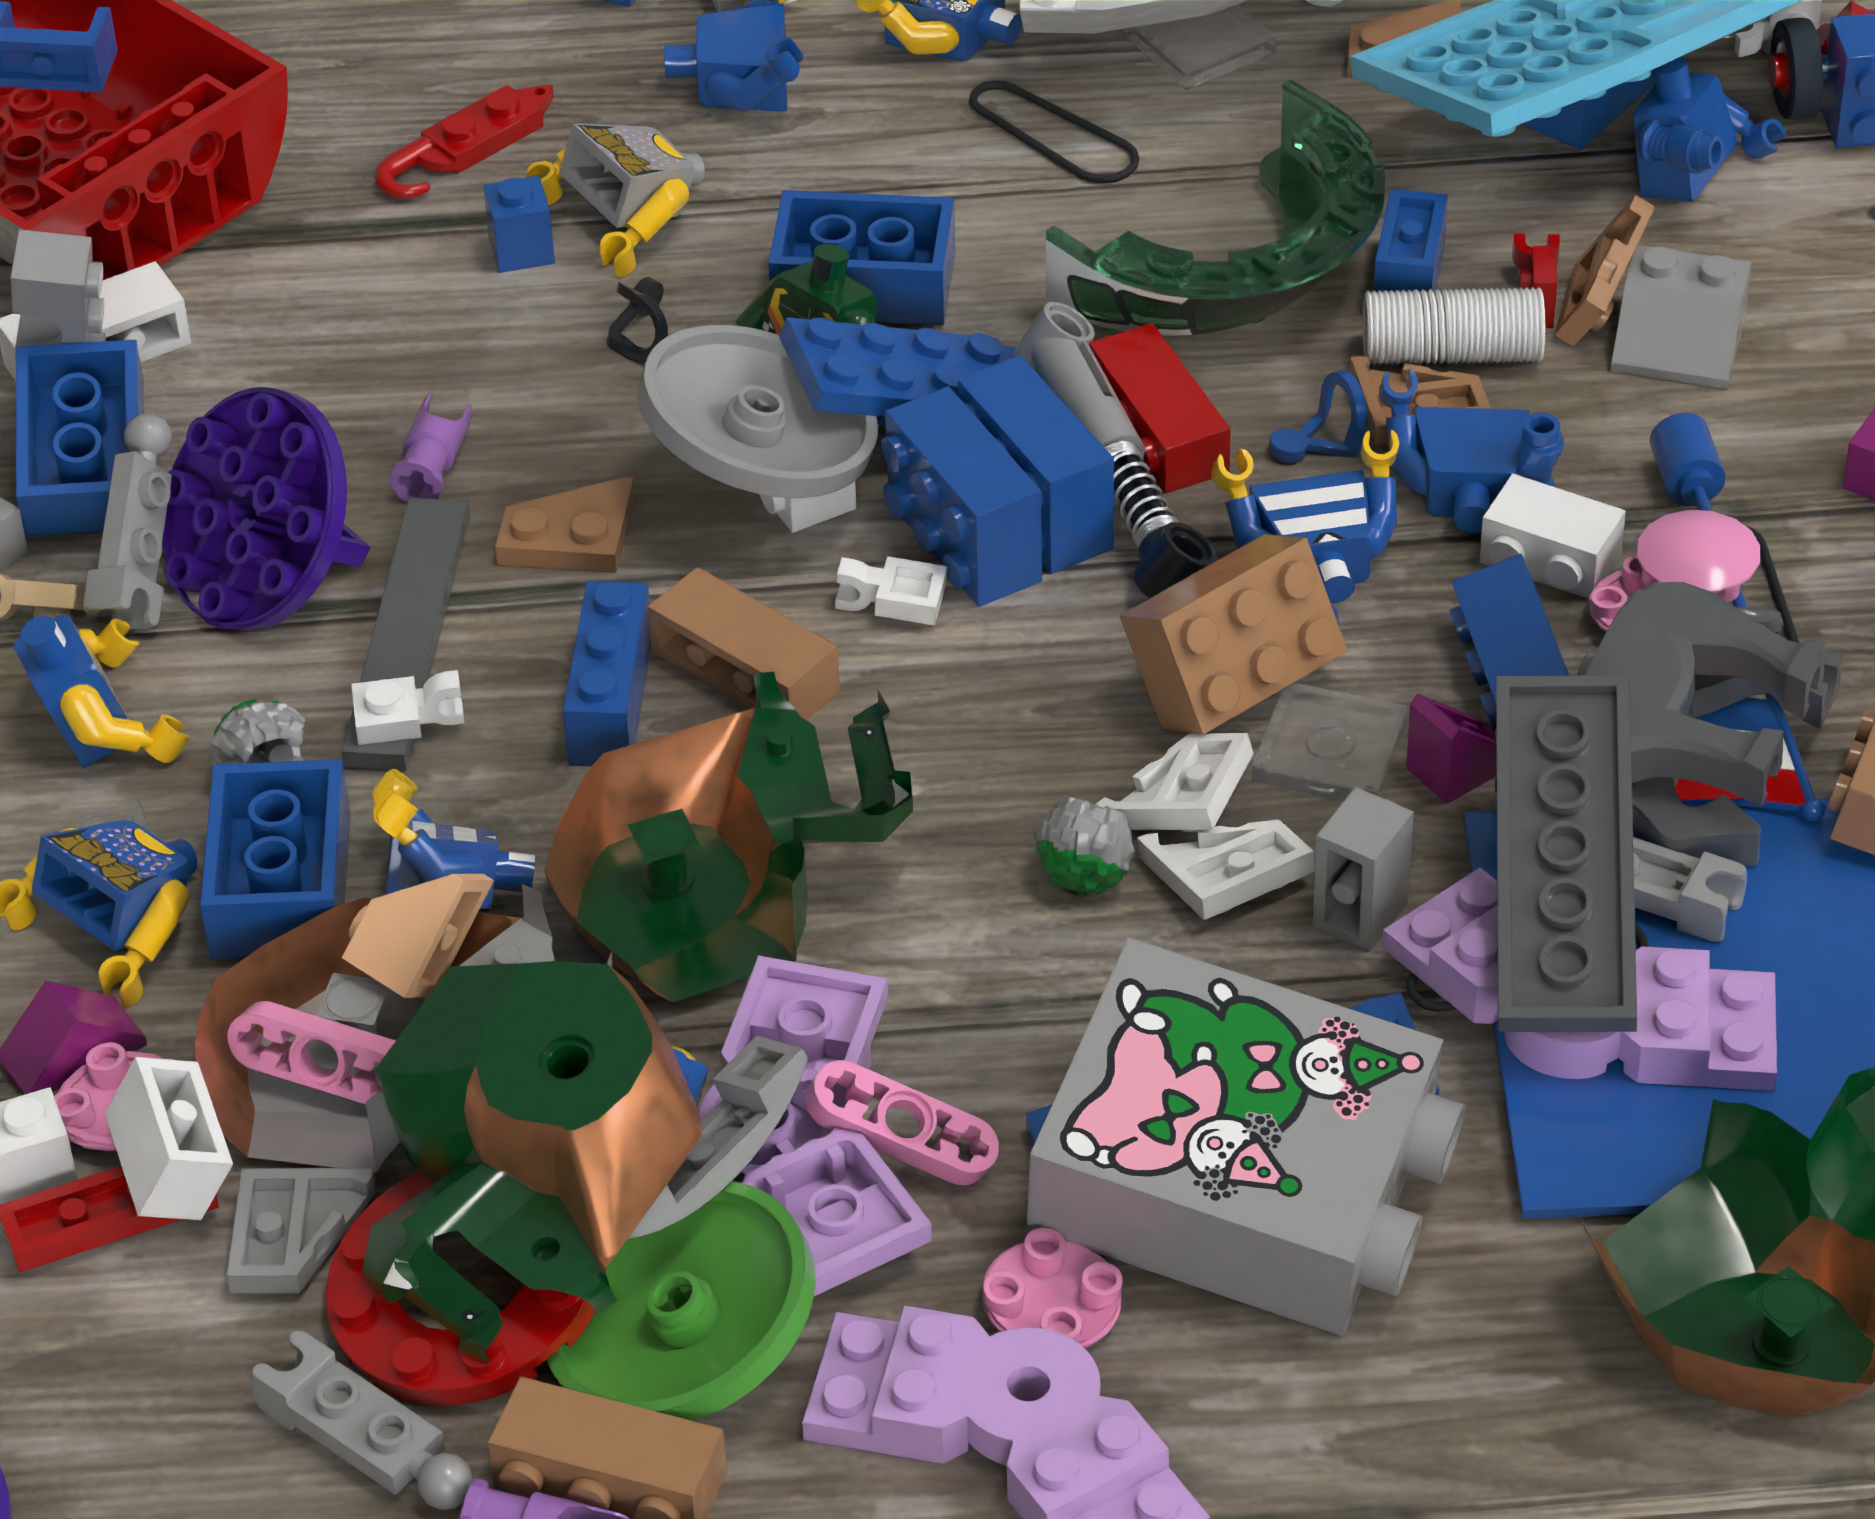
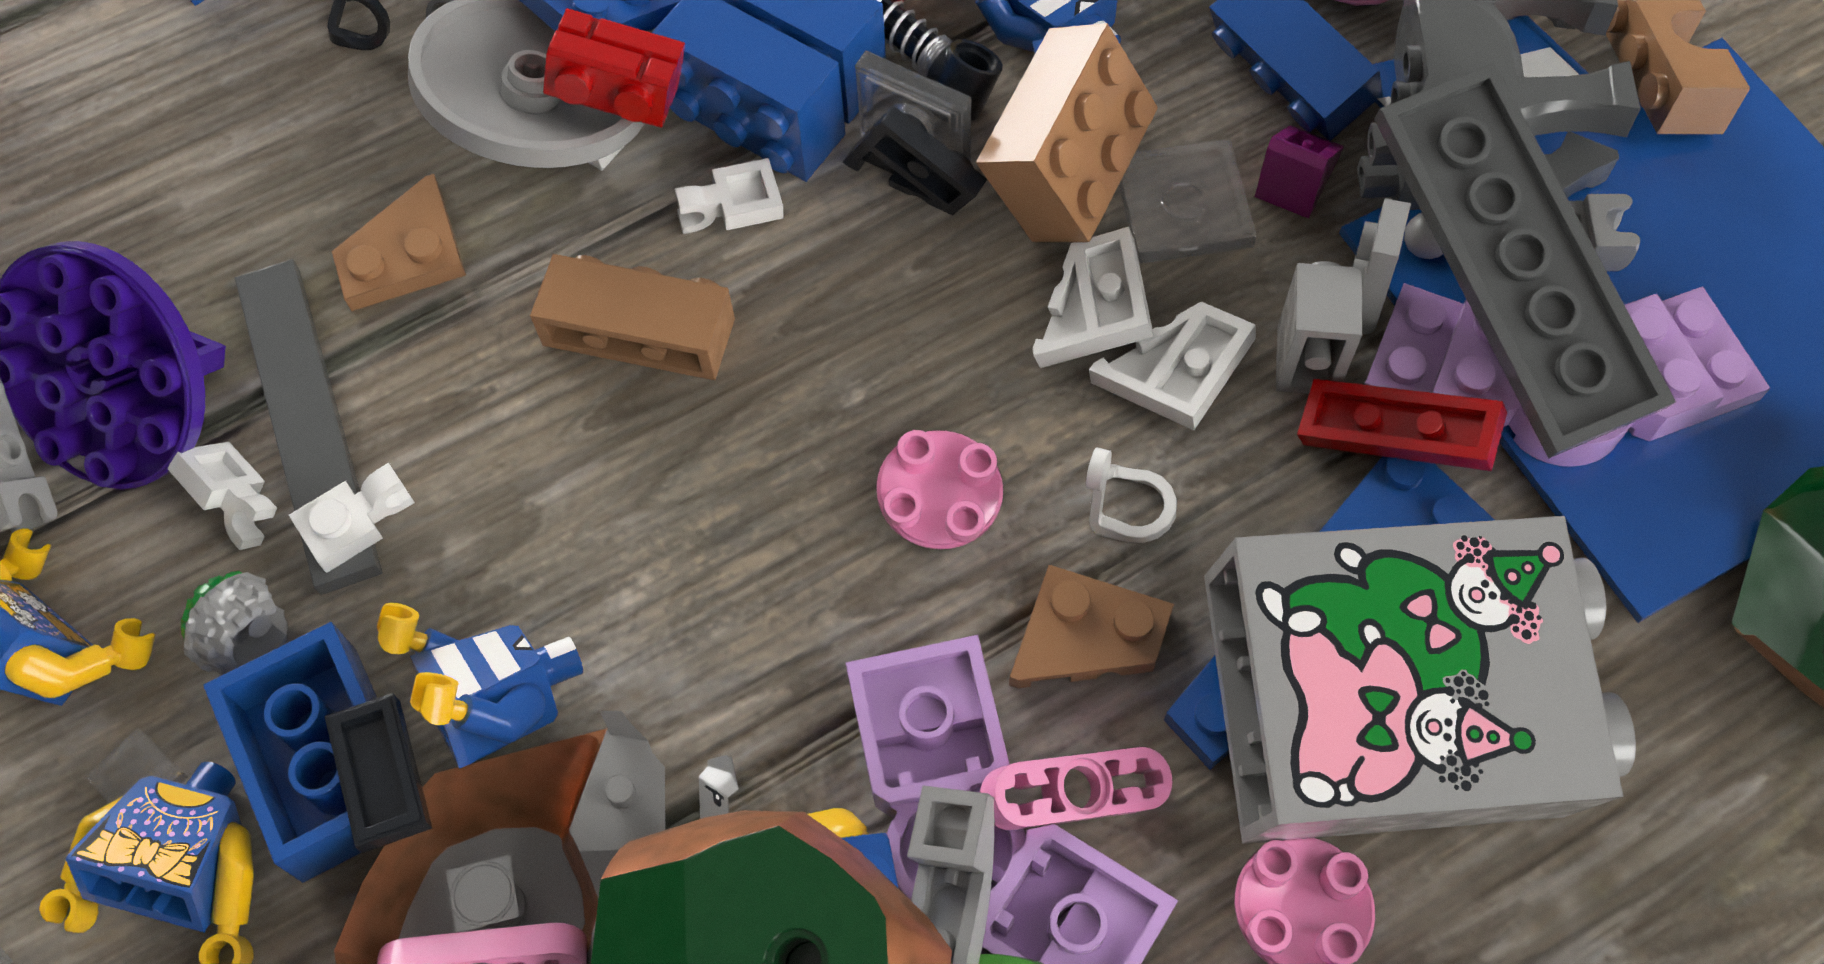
camera: 25 degrees left, 20 degrees up
light nougat slope [342,874,494,998] -> none
medium lavender piece [389,392,472,502] -> none
dark green piece [545,671,914,1003] -> none
blue brick [563,581,651,766] -> none
light grey piece [1033,796,1135,897] -> none
none -> white plate [168,442,277,550]
none -> black tile [325,693,433,853]
none -> red brick [543,8,685,128]
none -> black wing [842,105,987,216]
none -> clear tile [855,51,971,161]
none -> bright pink dish [876,430,1003,549]
none -> medium nougat wing [1009,565,1174,689]
none -> white piece [1086,447,1177,543]
none -> red plate [1297,379,1507,471]
none -> light grey hinge [1352,198,1411,334]

